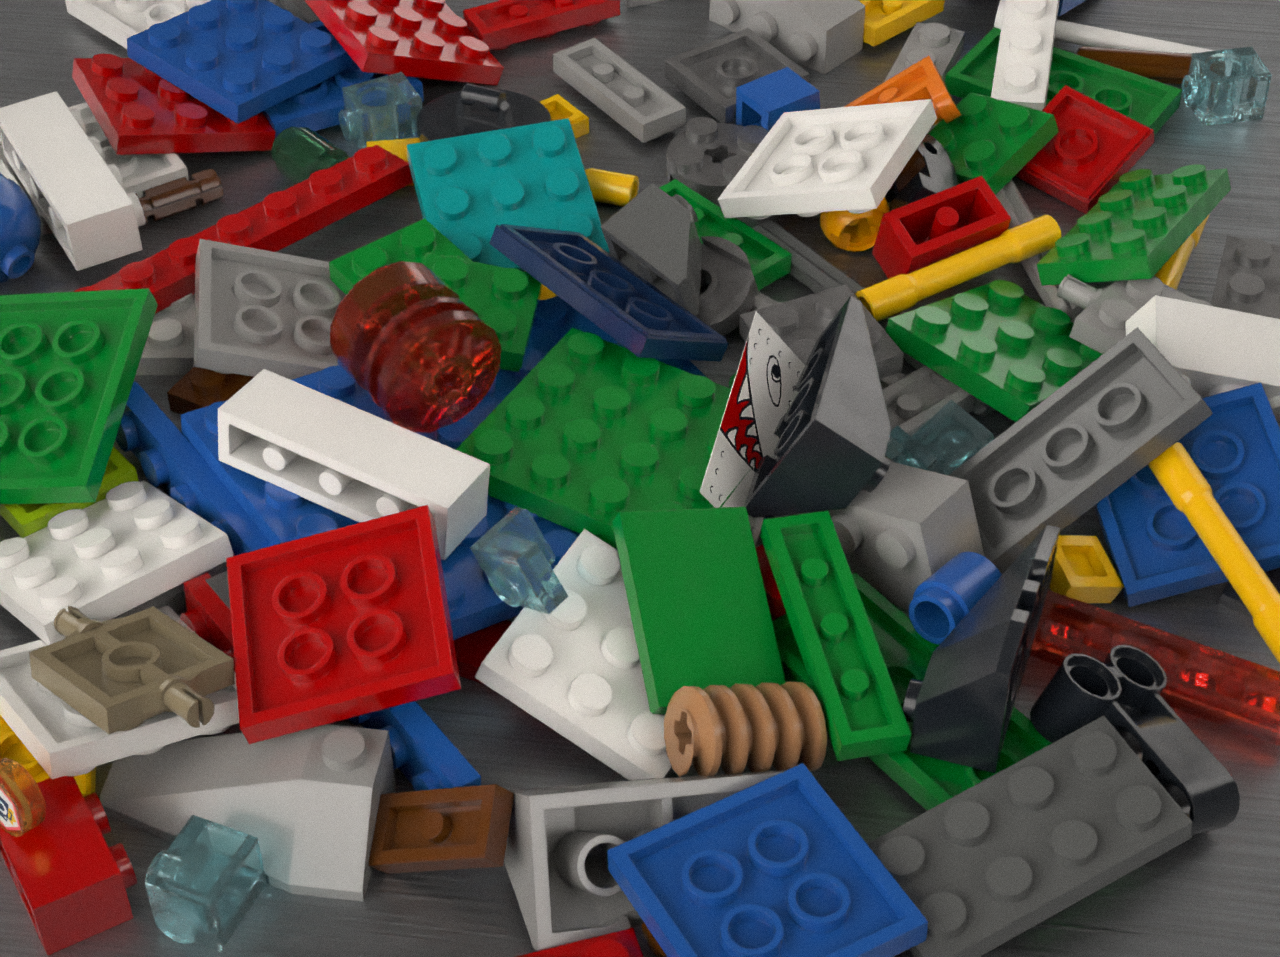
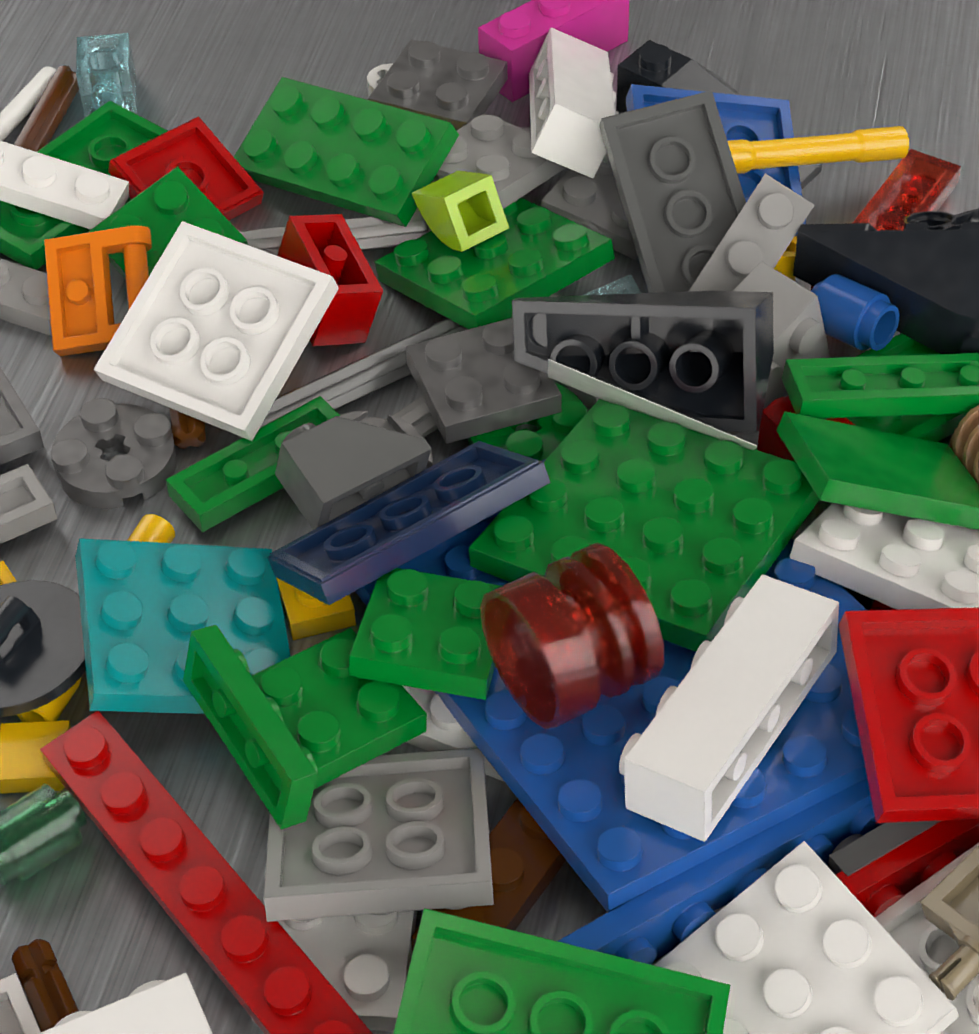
camera: 85 degrees left, 5 degrees up
clear light blue bracket [470,507,568,614] -> none
blue brick [735,67,820,132] -> none
yellow piece [855,214,1061,322] -> none
none -> green plate [183,625,318,830]
none -> lime brick [412,170,509,252]
none -> light grey plate [689,173,814,291]

